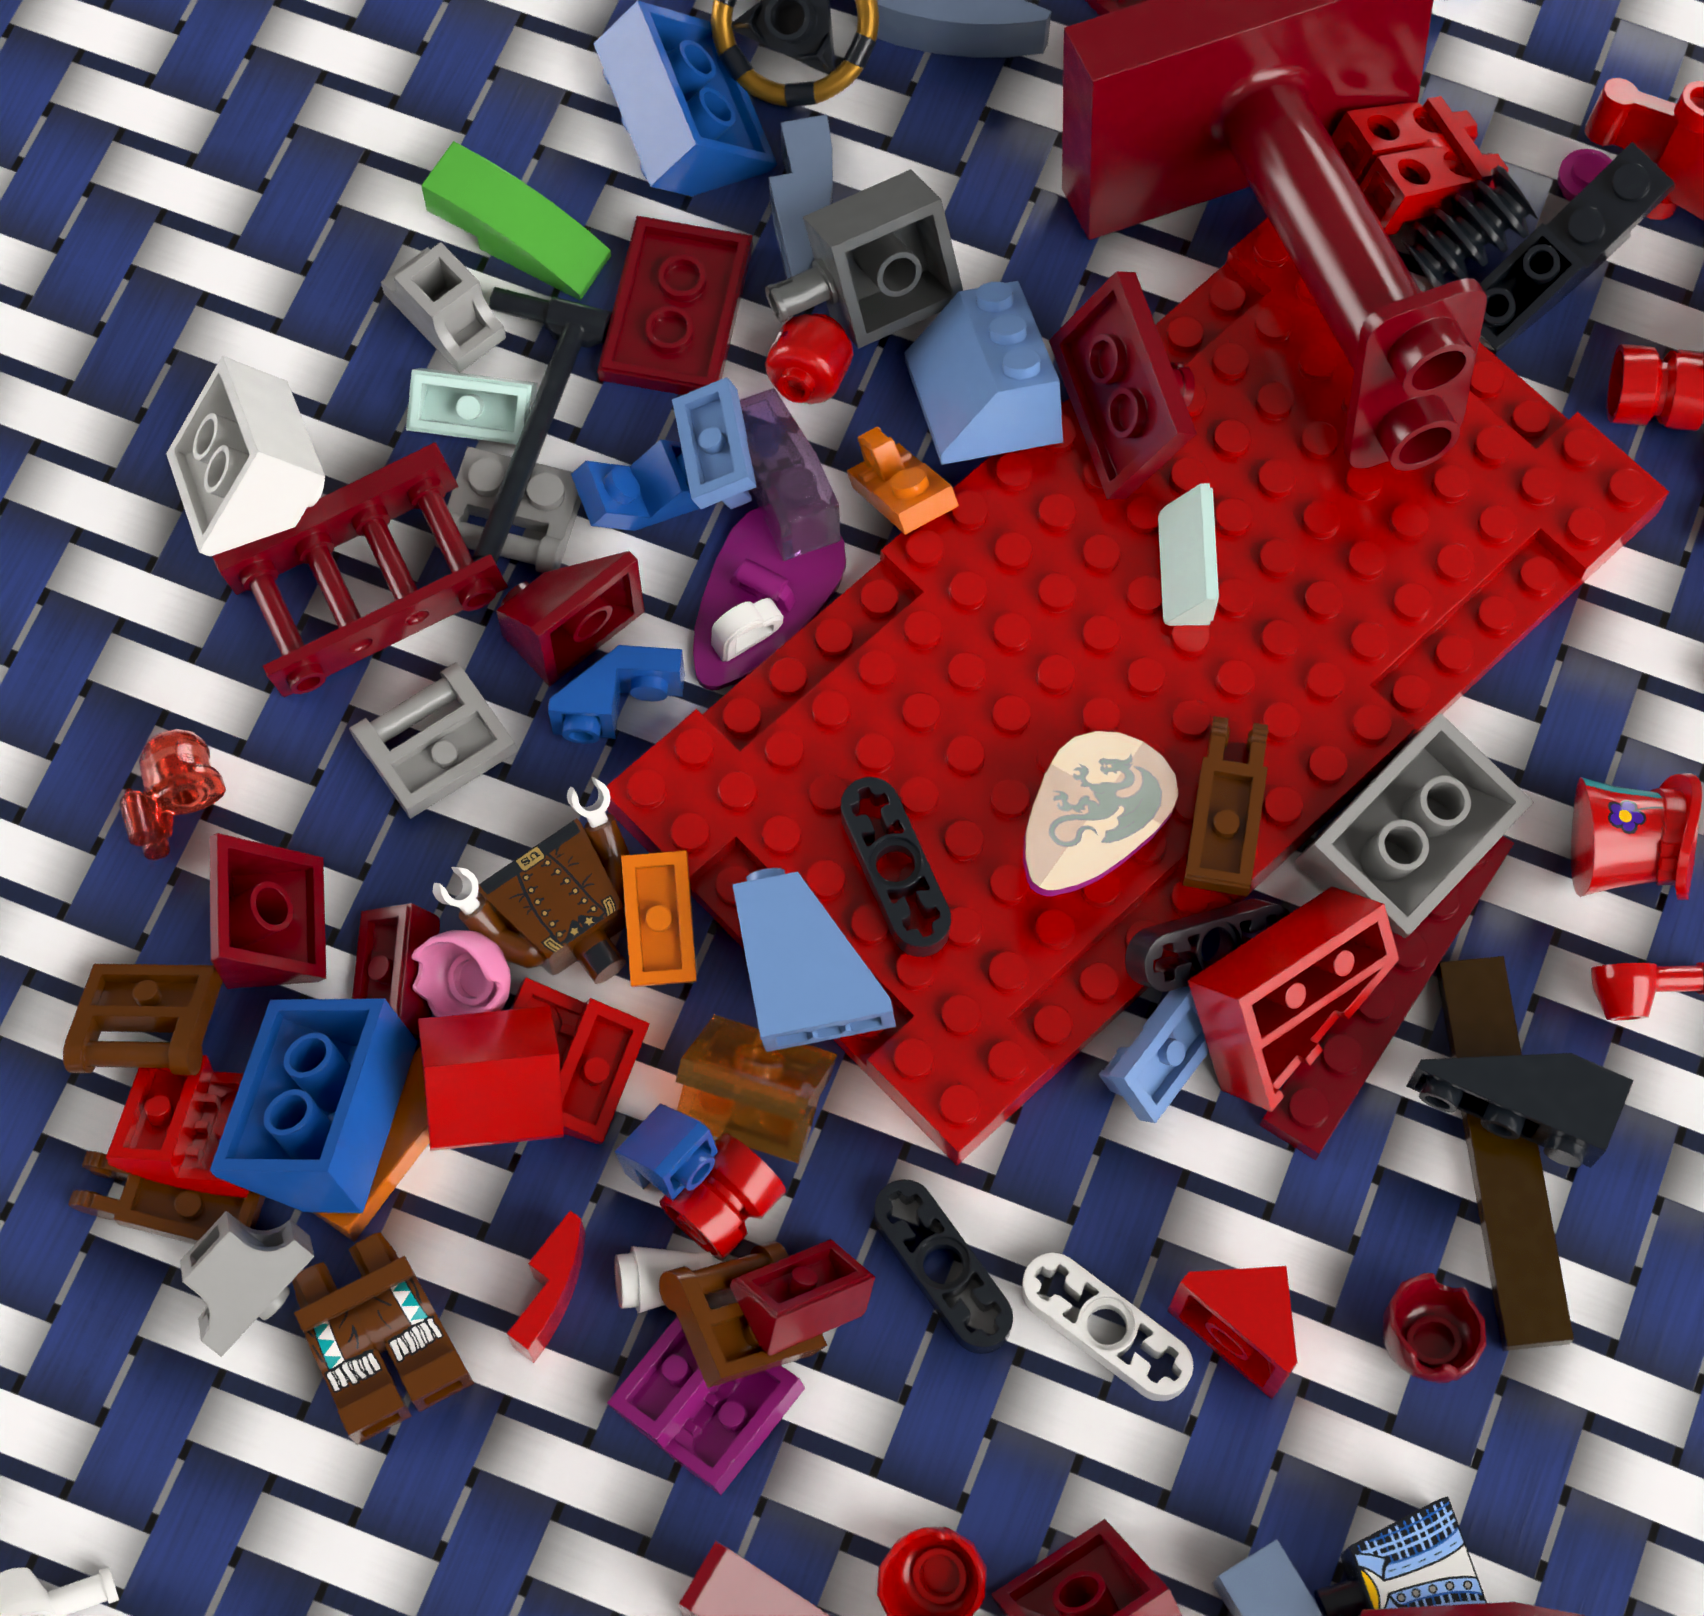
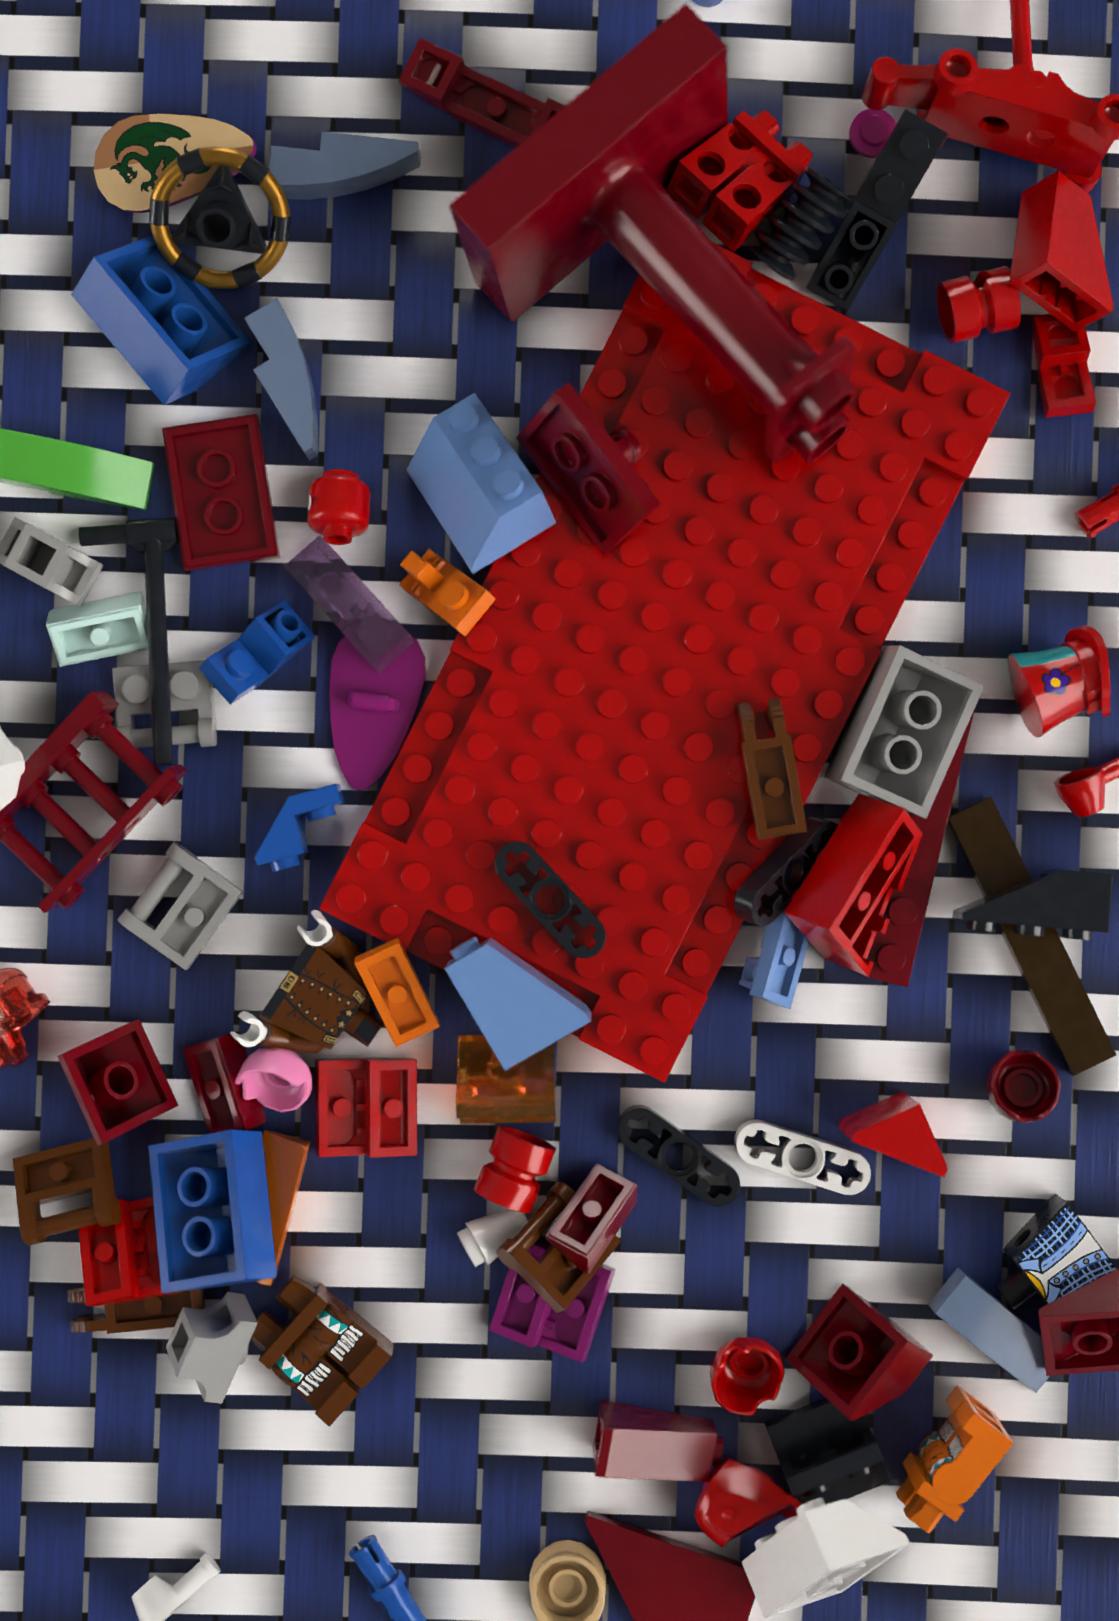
camera: 20 degrees left, 20 degrees up
red slope [418,1006,564,1151] -> none
dark red slope [496,551,645,687] -> none
red slope [507,1210,586,1363] -> none
blue slope [615,1103,718,1201] -> none
medium blue hinge [672,377,757,509] -> none
white tile [711,598,784,662] -> none
dark grey brick [765,169,963,349] -> none
shield [1023,731,1179,896] -> none
light aqua slope [1158,483,1219,626] -> none

